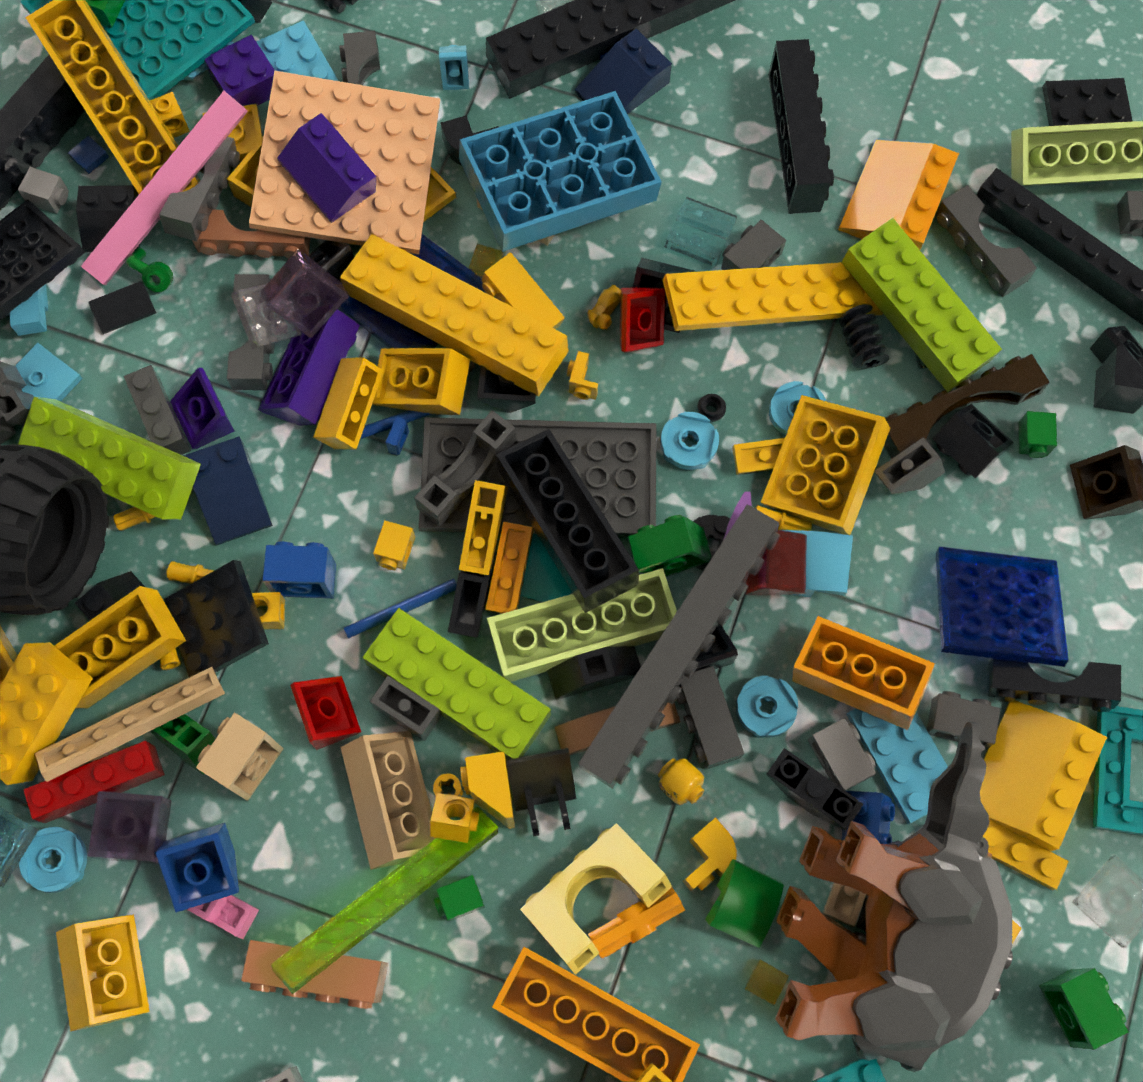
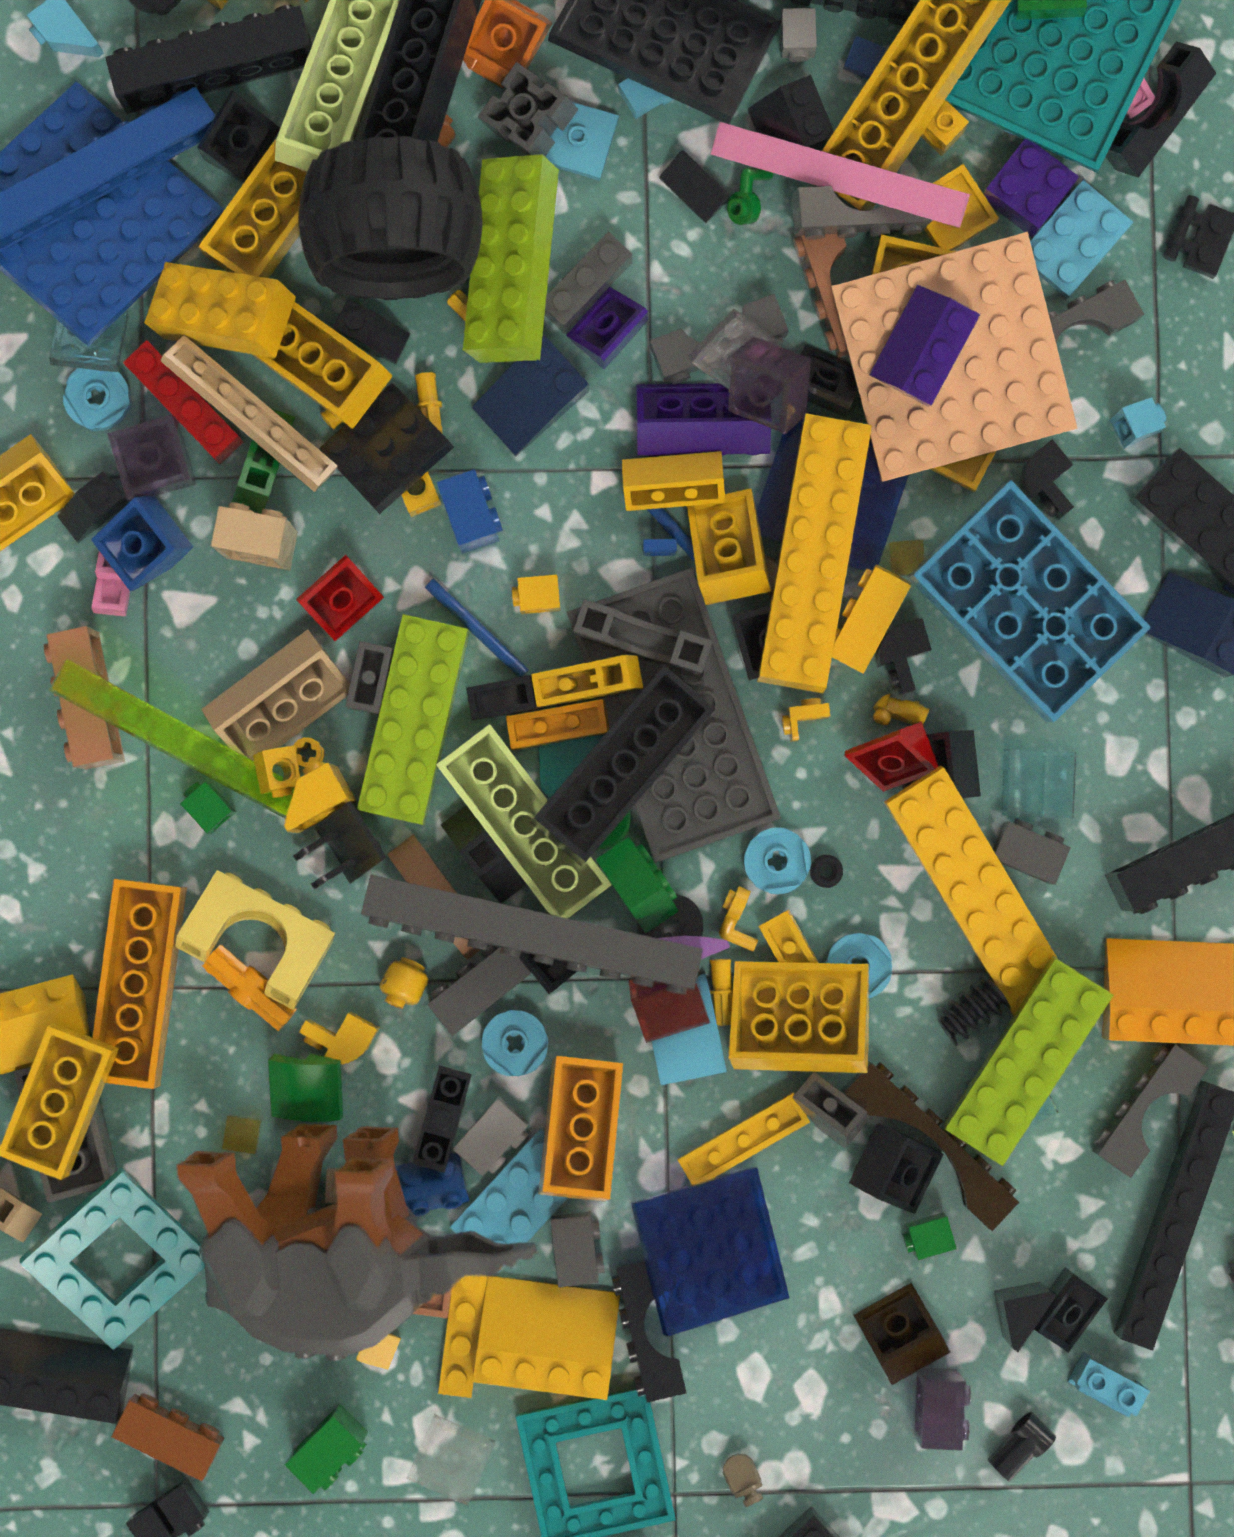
camera: 70 degrees right, 15 degrees up
none -> black slope [57,471,130,543]
none -> yellow plate [677,1092,810,1189]
none -> yellow plate [719,886,758,952]
none -> black brick [876,618,932,695]

